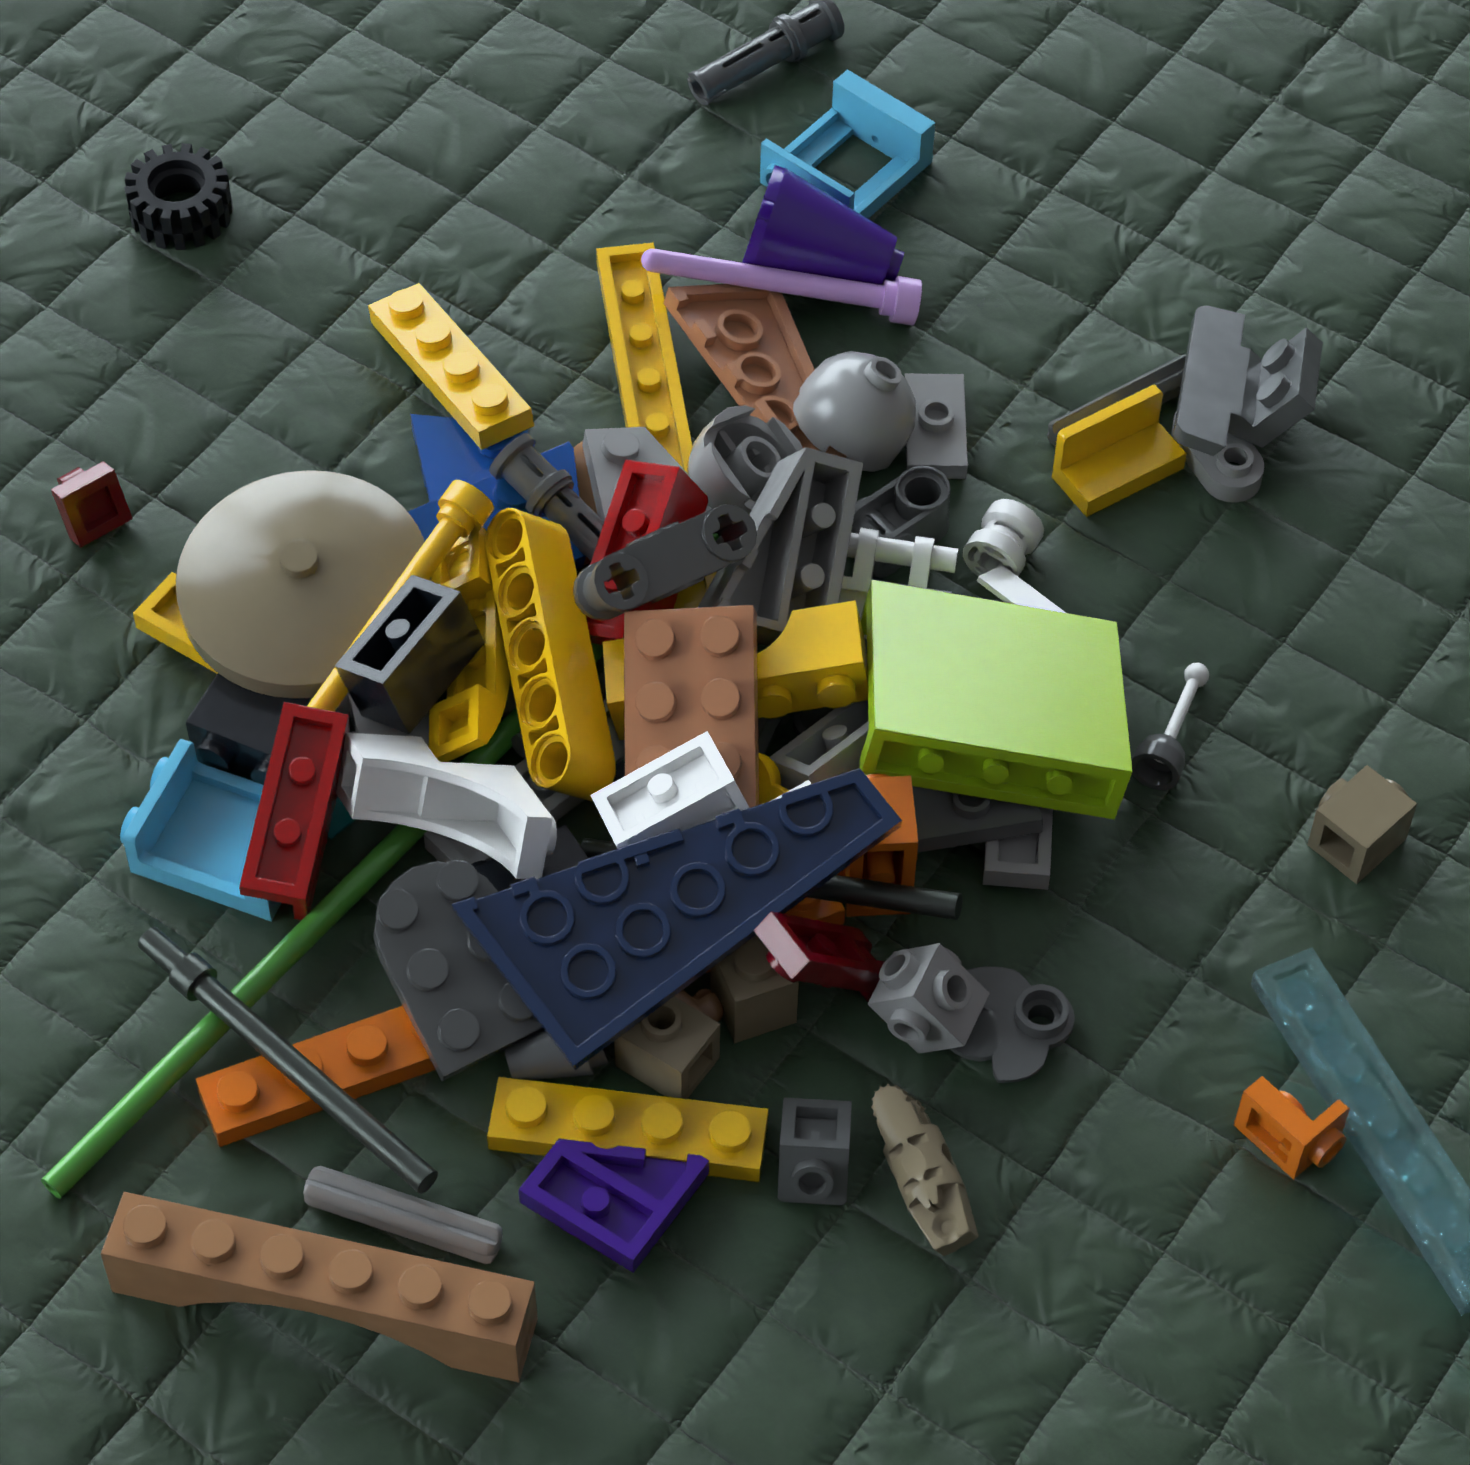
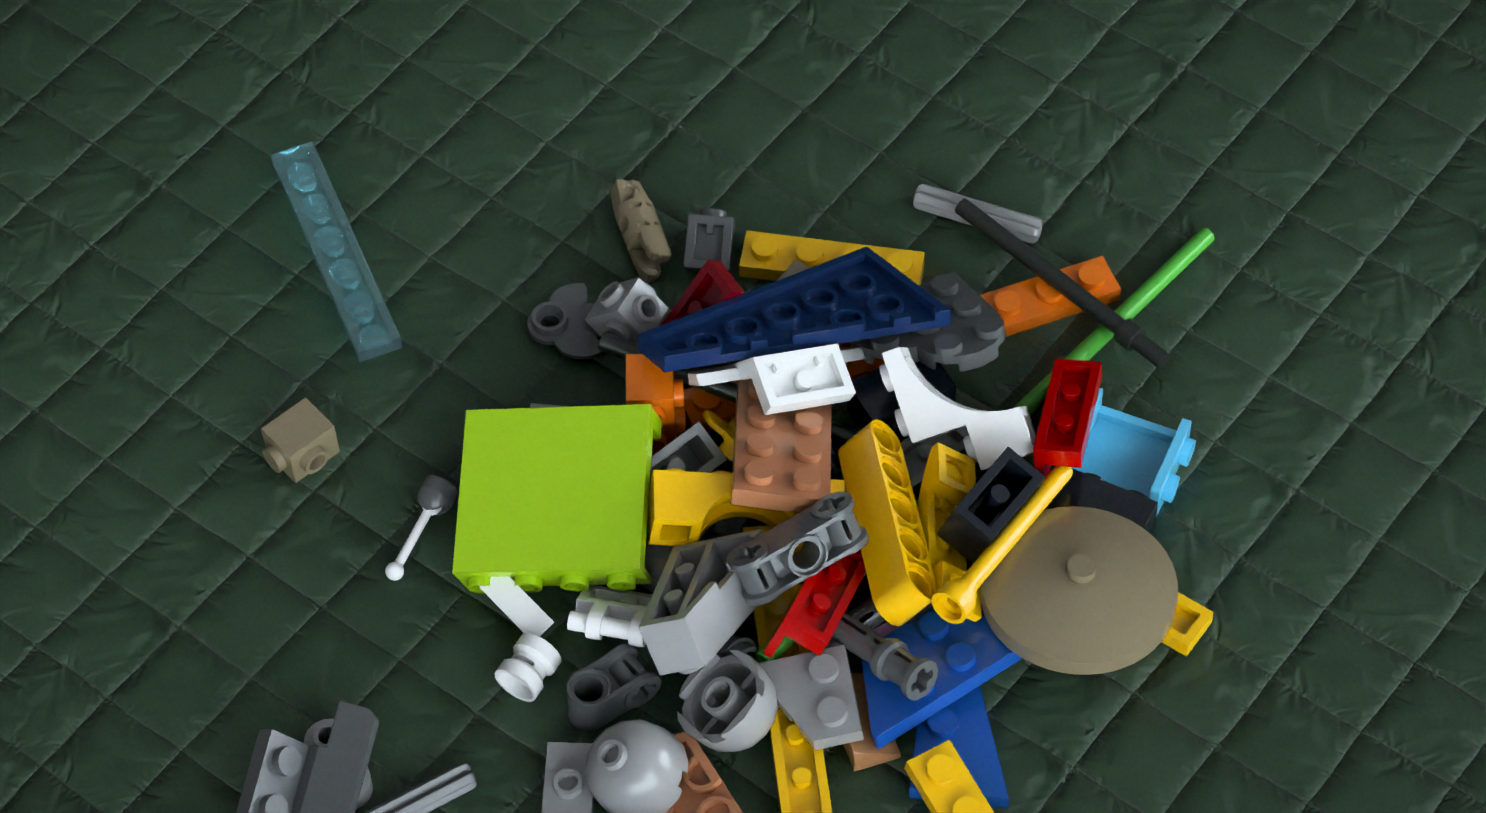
camera: 175 degrees left, 0 degrees up
dark red tile [51,461,133,548] -> none
medium nougat arch [101,1192,538,1383] -> none
dark purple wing [518,1139,709,1273] -> none
yellow panel [1052,384,1187,517] -> none
orange bracket [1234,1076,1350,1180] -> none

